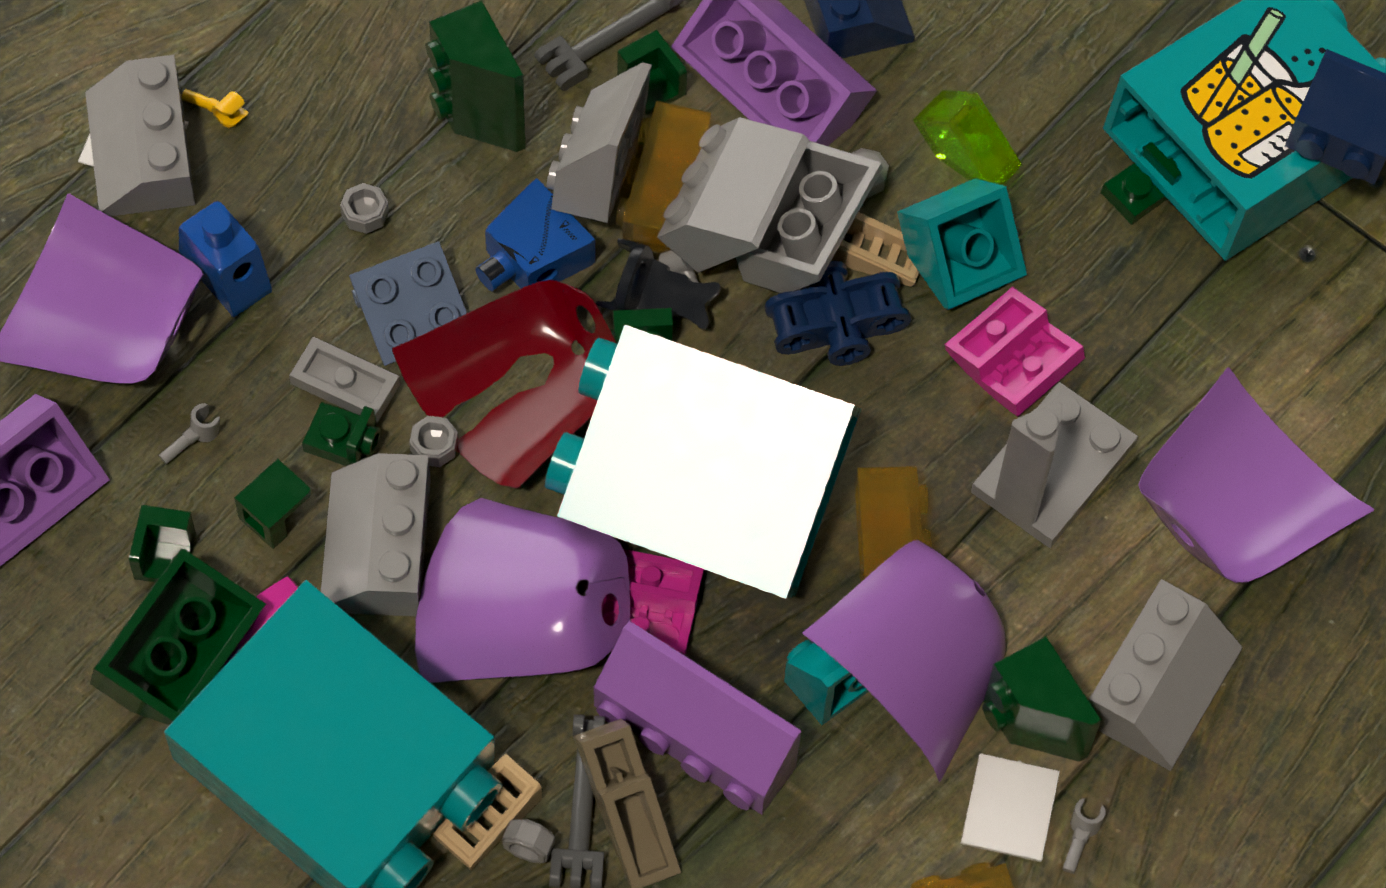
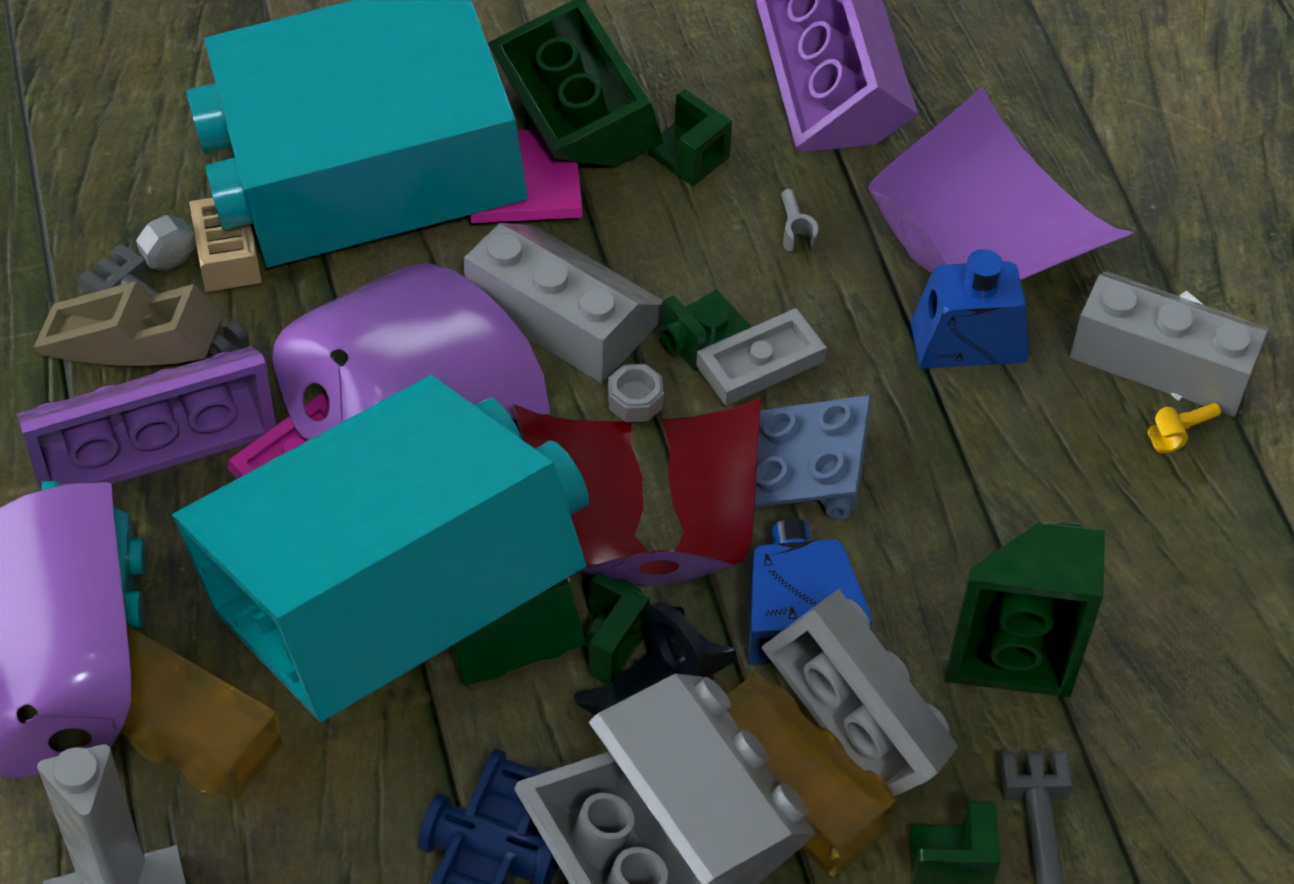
camera: 125 degrees right, 10 degrees down
dark green panel [234,458,311,549] -> none
light grey tile [340,183,389,234] -> none

